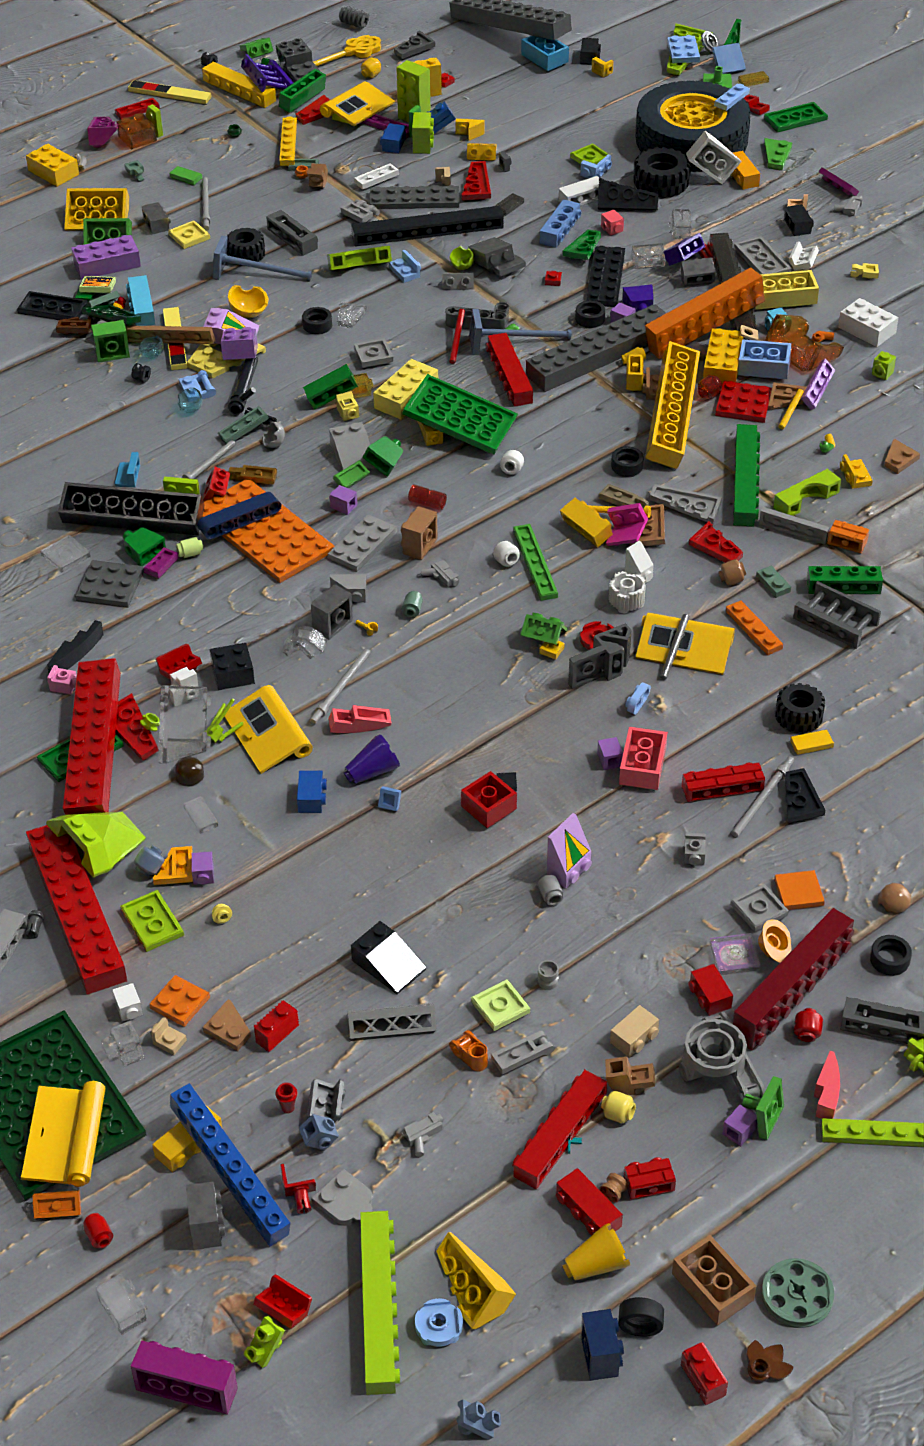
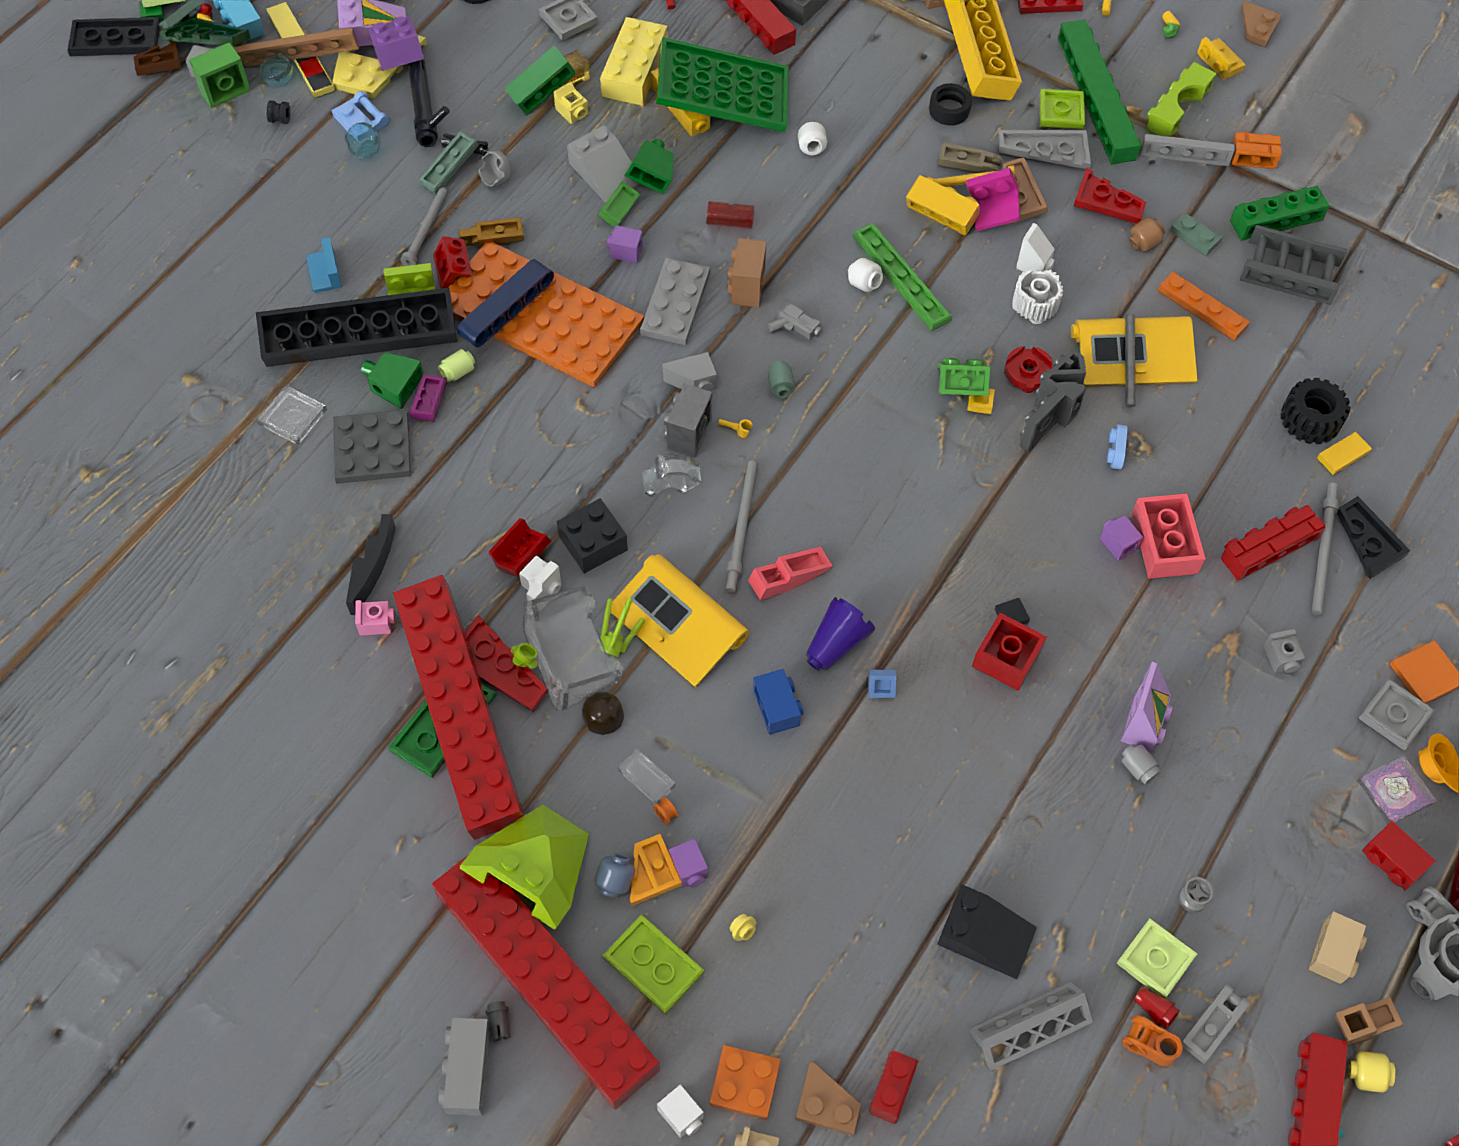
camera: 20 degrees left, 15 degrees up
none -> orange bush [652,797,679,825]
none -> lime plate [1039,89,1085,129]
none -> red cone [1134,987,1180,1029]

